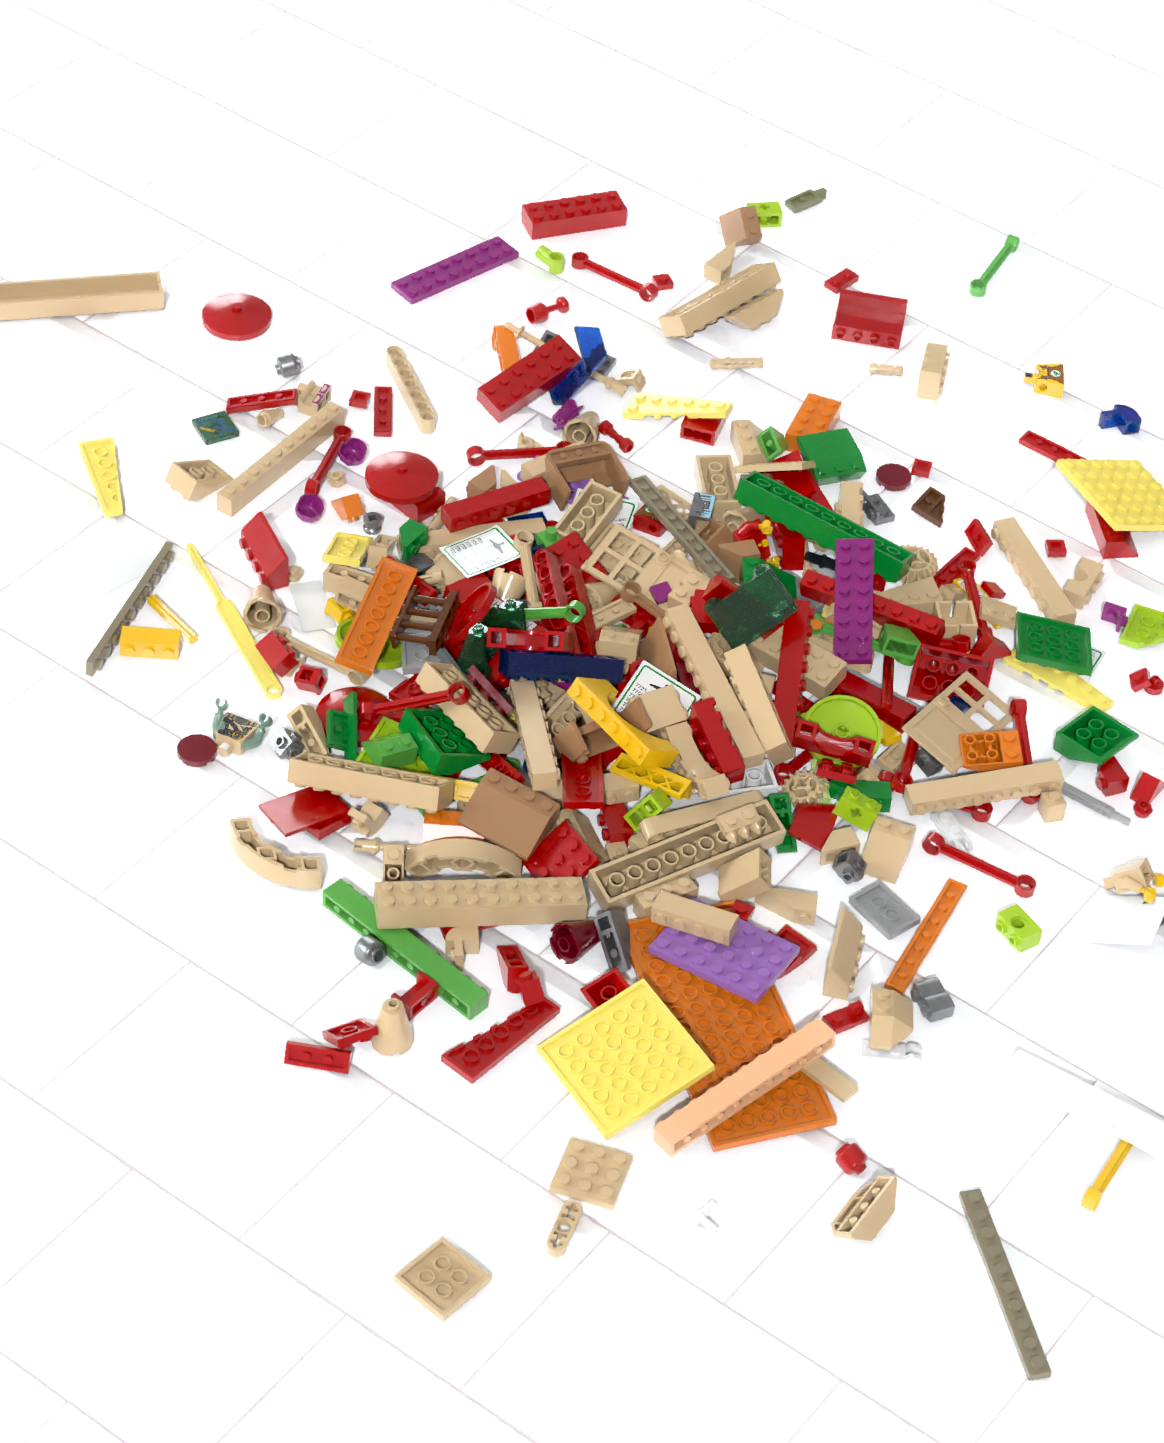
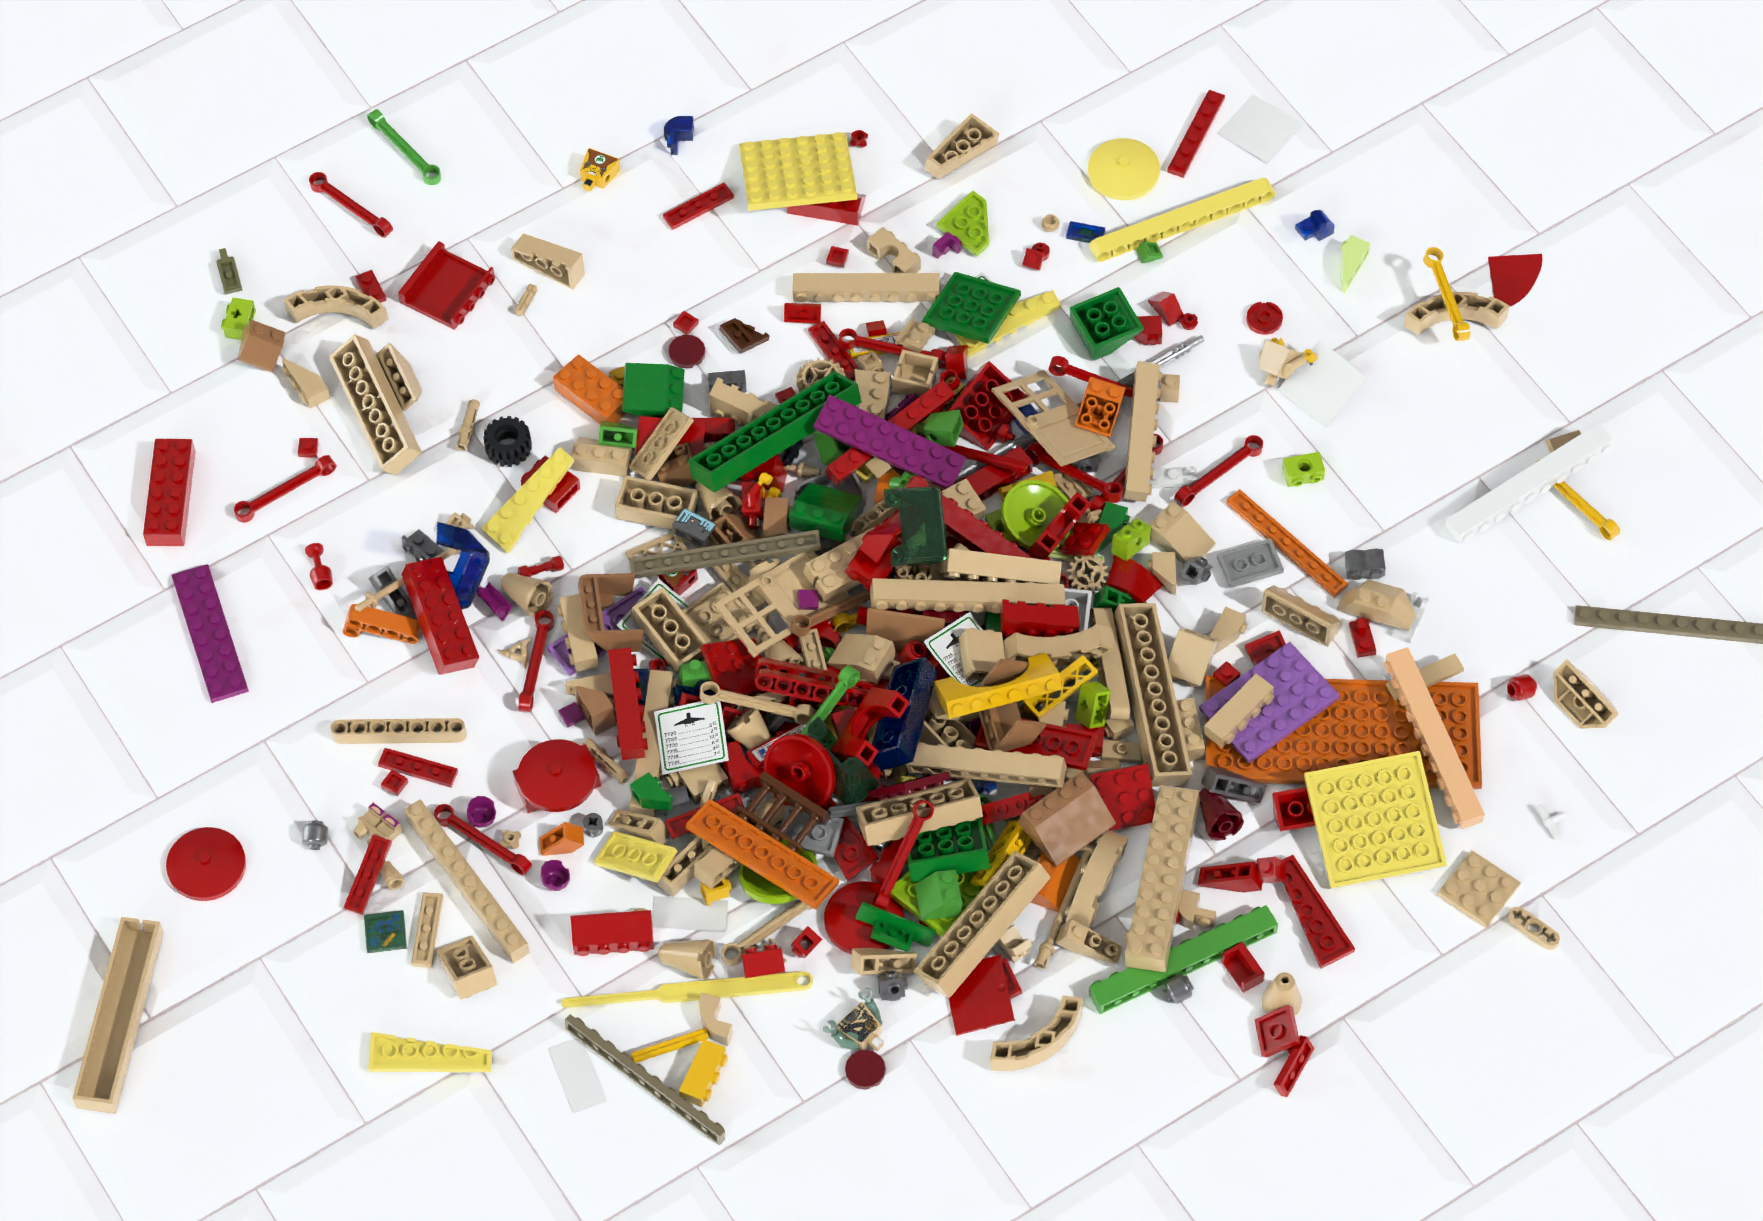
camera: 65 degrees left, 15 degrees up
tan plate [394,1237,492,1322] -> none
lime piece [535,245,564,274] -> none
tan plate [715,803,762,844] -> none
none -> tan brick [283,285,388,329]
none -> red piece [309,172,393,238]
none -> tan tile [411,892,443,968]
none -> black tyre [483,416,532,467]
none -> tan brick [699,992,733,1047]
none -> red tile [996,423,1016,443]

